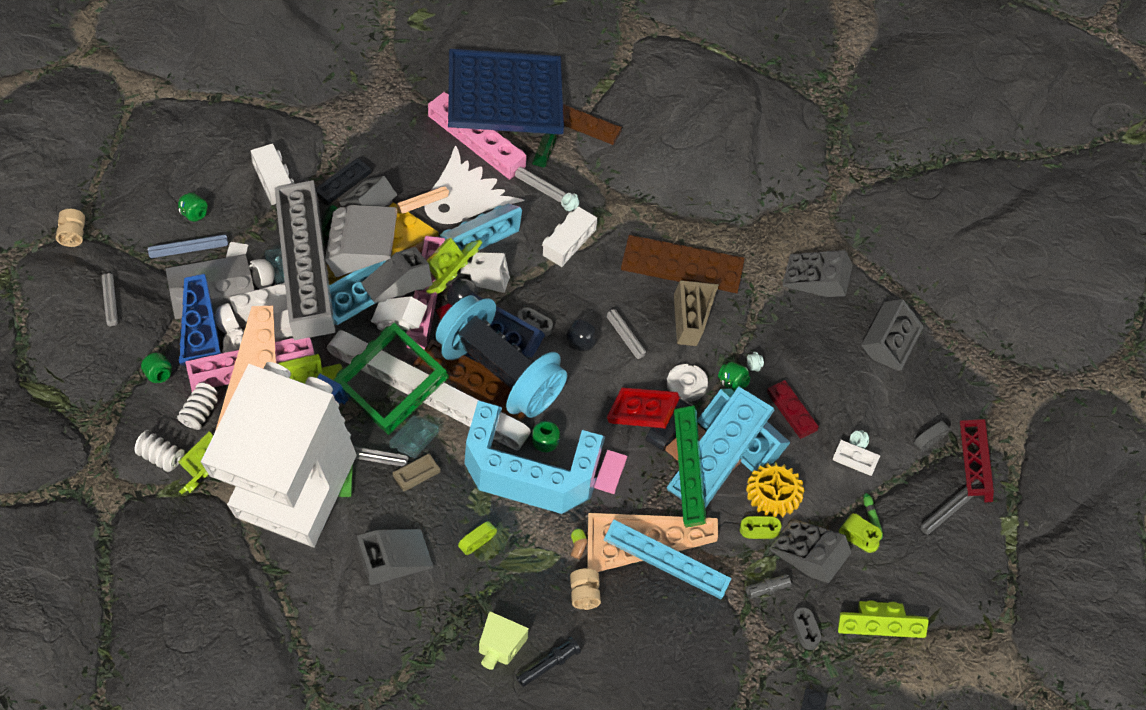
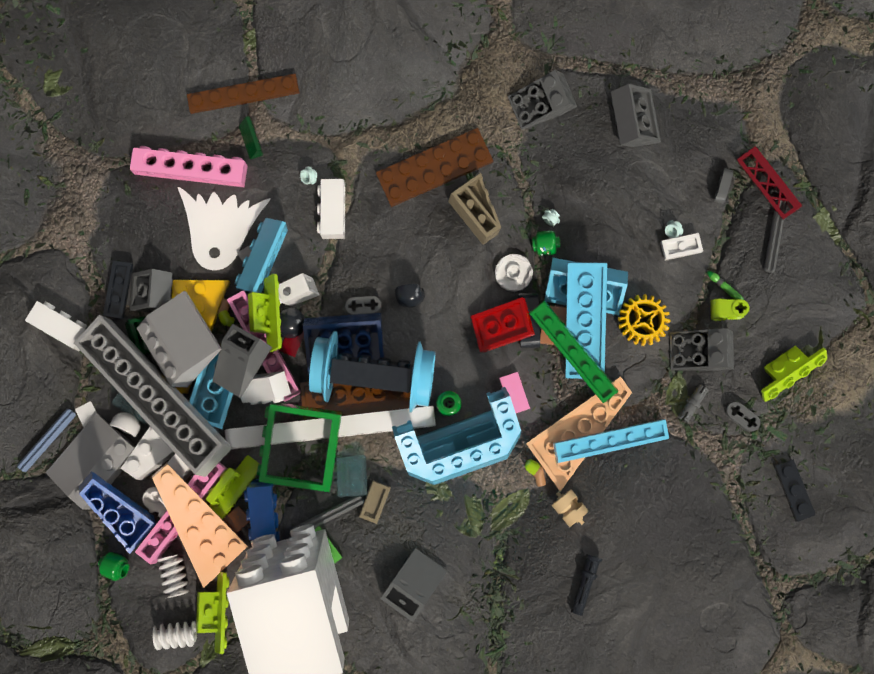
camera: 25 degrees left, 25 degrees up
light grey axle [102,273,118,327] -> none
green head [178,192,208,222] -> none
white hair [215,303,241,333] -> none
light nougat axle [397,186,449,214] -> none
dark blue plate [448,49,564,134] -> none
lime beam [458,521,497,555] -> none
yellowish green torso [479,612,529,669] -> none
light grey axle [515,167,566,202] -> none
light grey axle [607,309,646,359] -> none
lime beam [740,516,781,539] -> none
dark red plate [767,380,819,439] -> none

